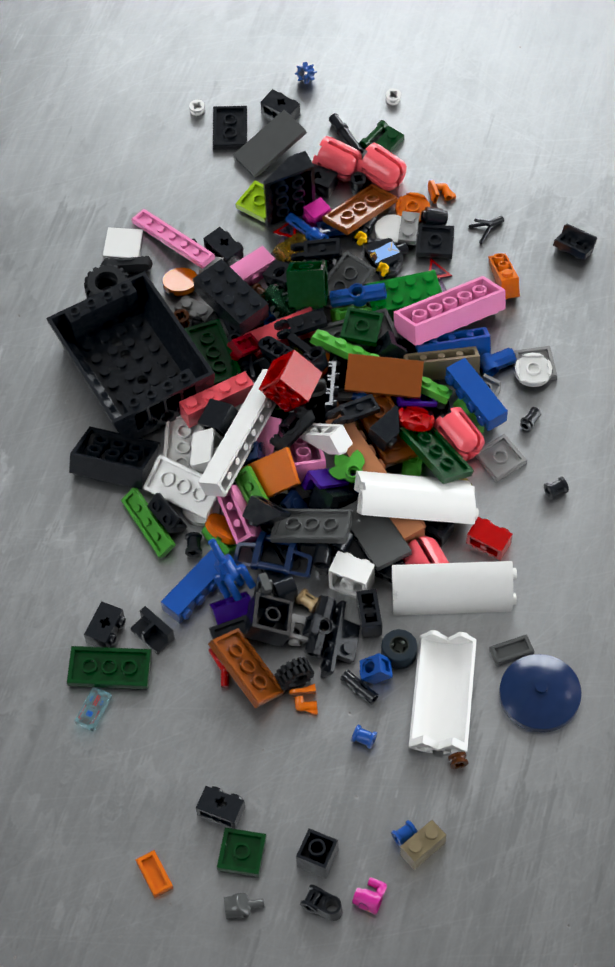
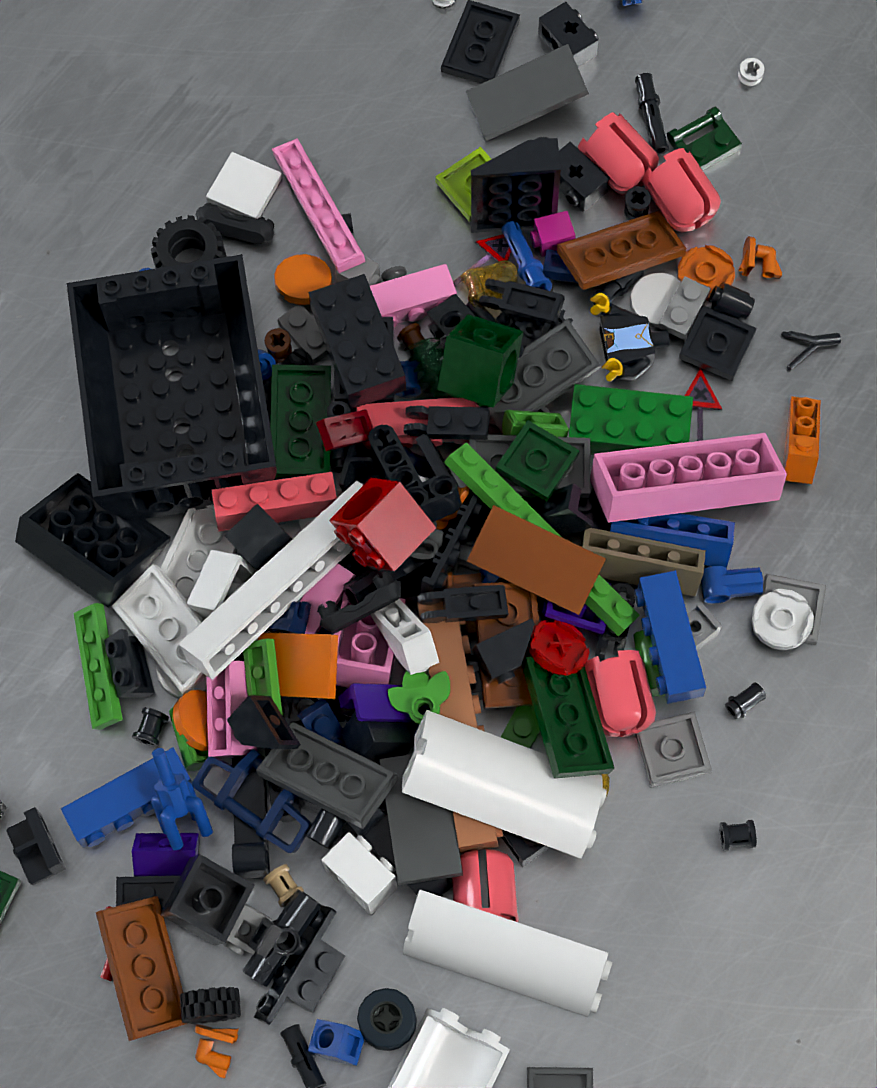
camera: 20 degrees right, 10 degrees up
black brick [203,227,244,263] -> none
dark grey plate [254,572,274,595] -> none
blue piece [330,283,387,307] -> none
black brick [356,589,382,638] -> none
red brick [466,517,513,561] -> none

